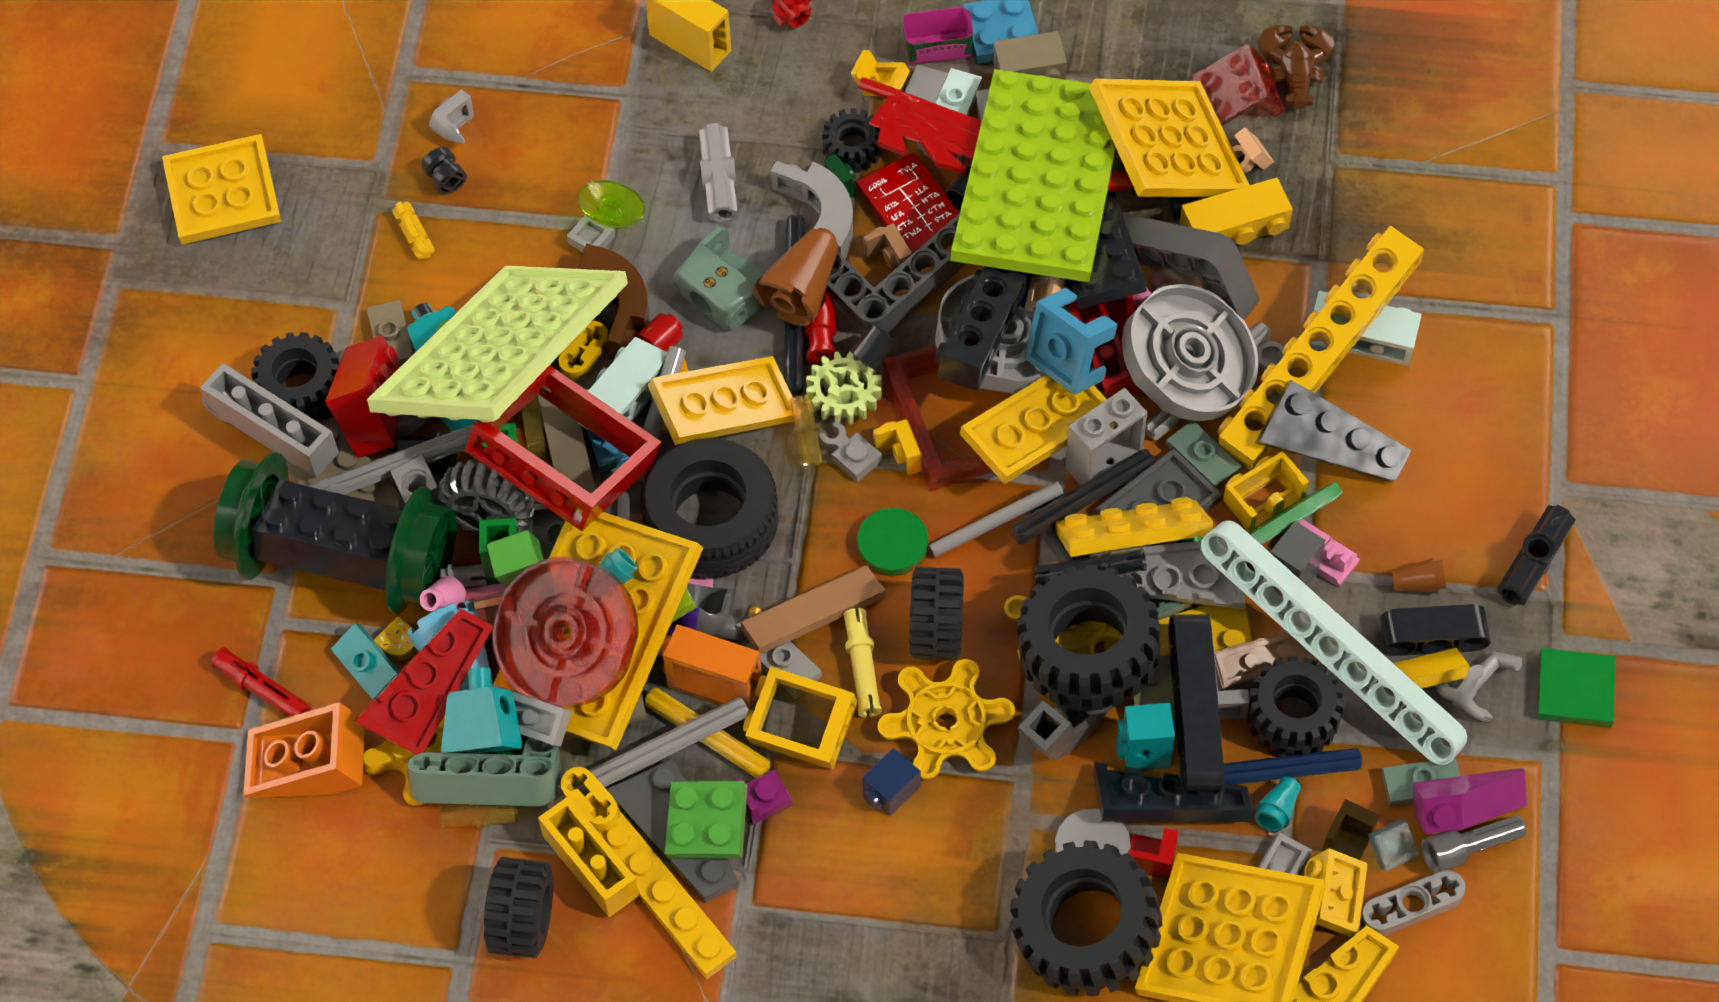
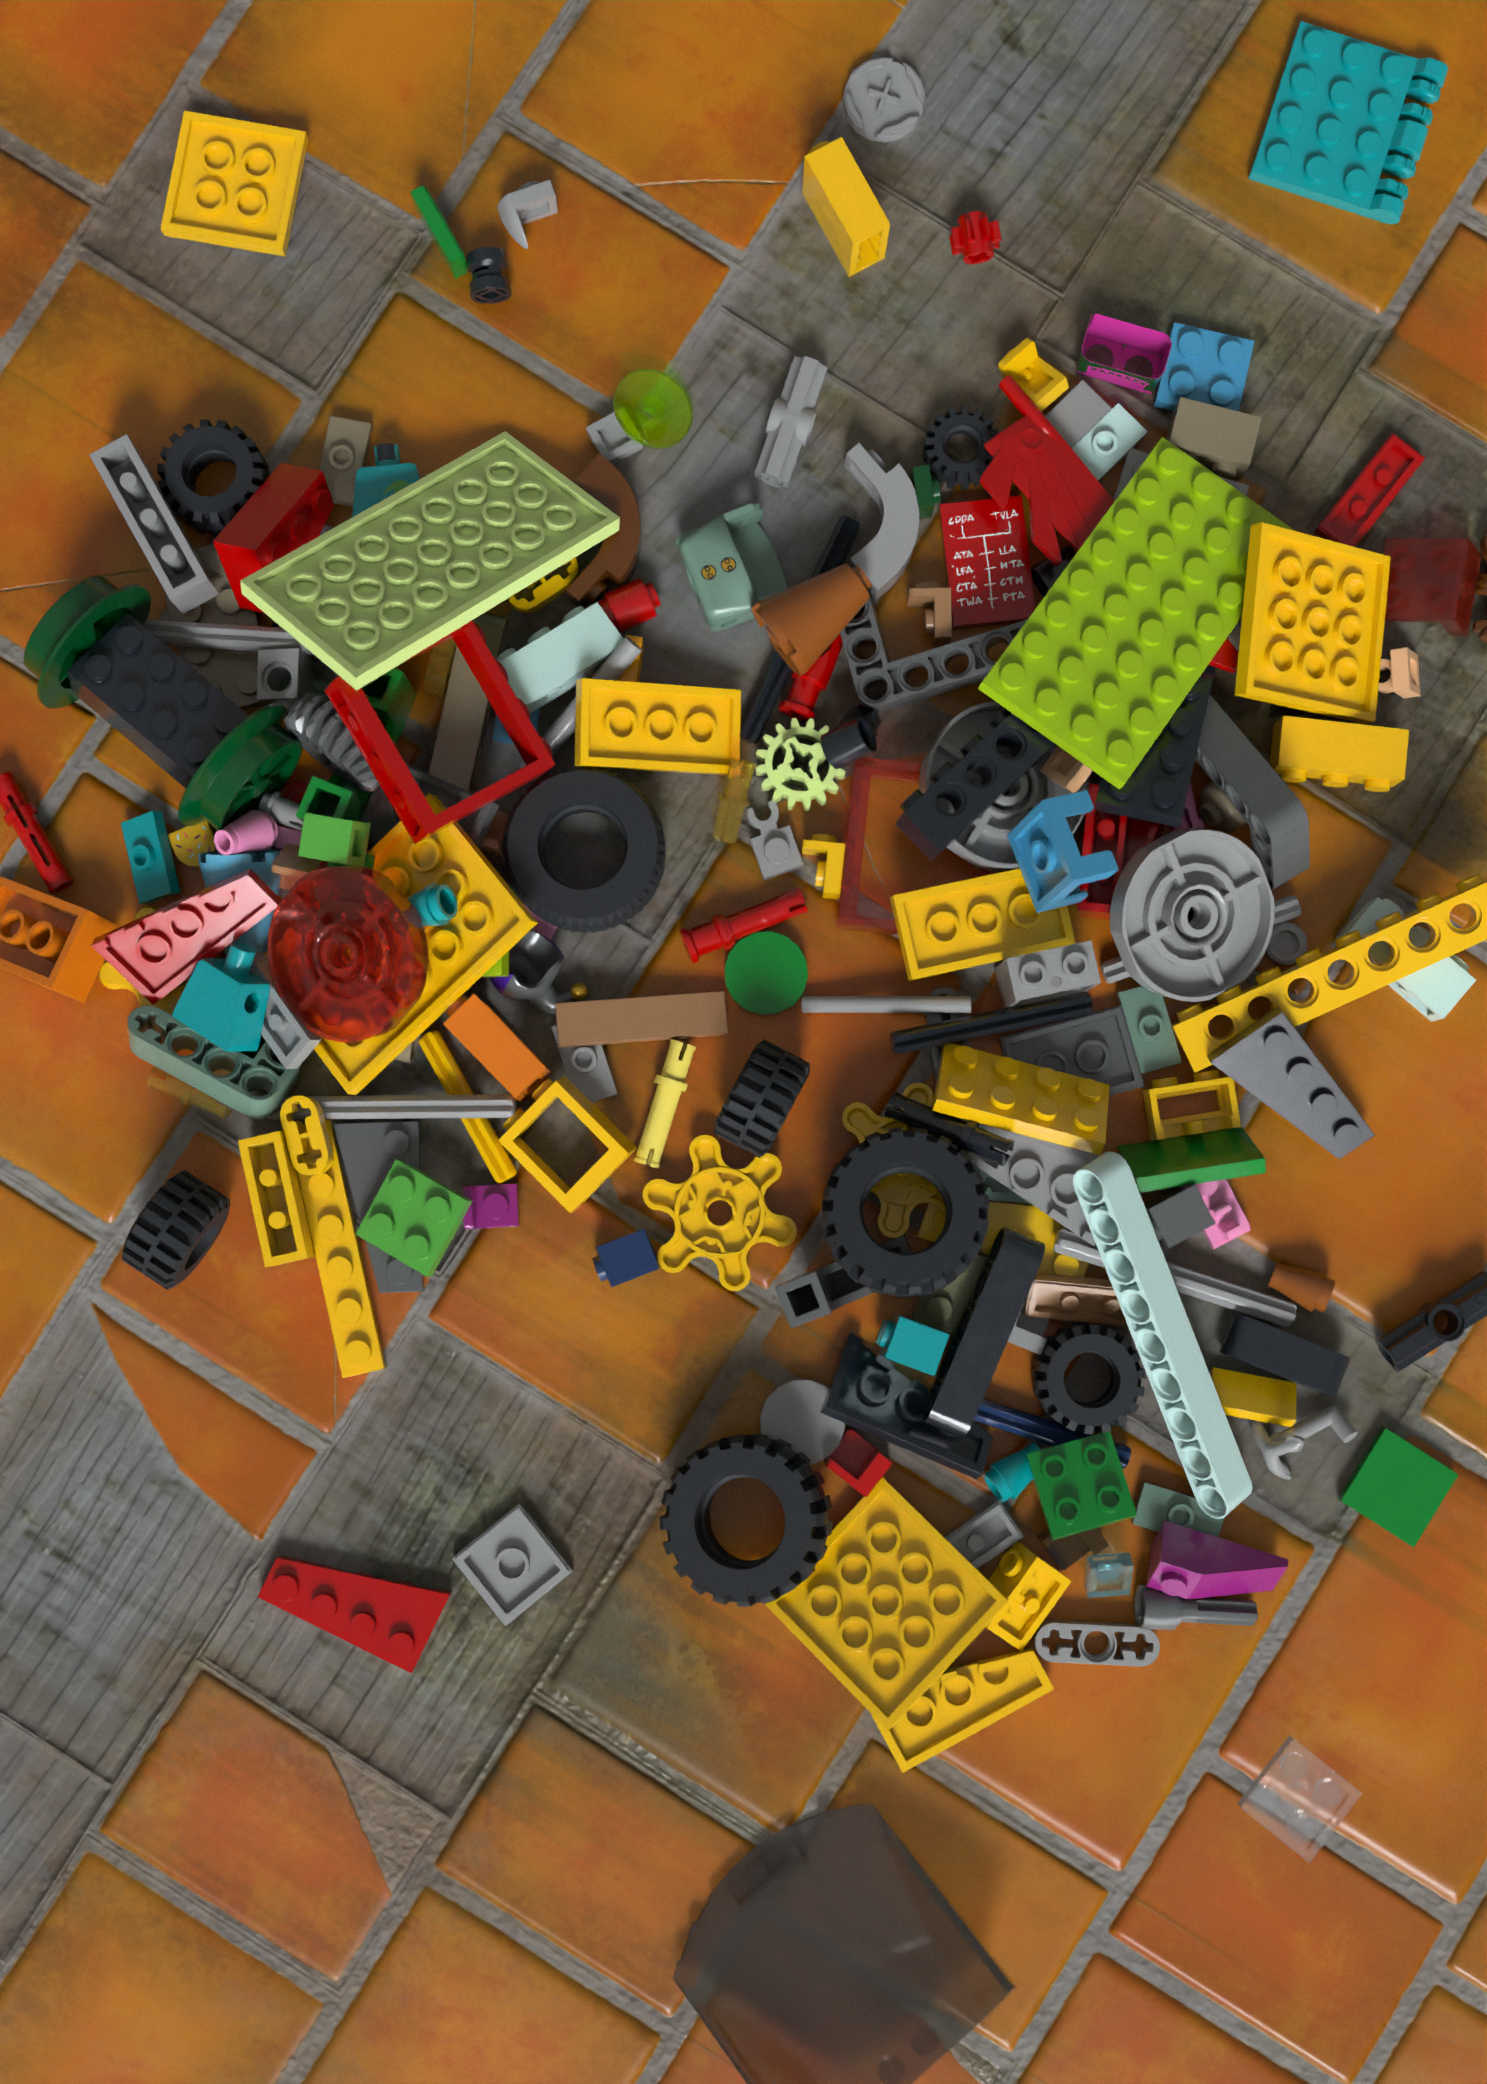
camera: 20 degrees right, 25 degrees up
yellow axle [392,201,435,260] -> none
none -> green tile [410,185,468,279]
none -> red pin [679,887,808,964]
none -> green plate [1026,1431,1137,1541]
none -> light grey axle [1053,1228,1297,1327]
none -> clear plate [1237,1735,1362,1863]
none -> red tile [1314,433,1425,547]

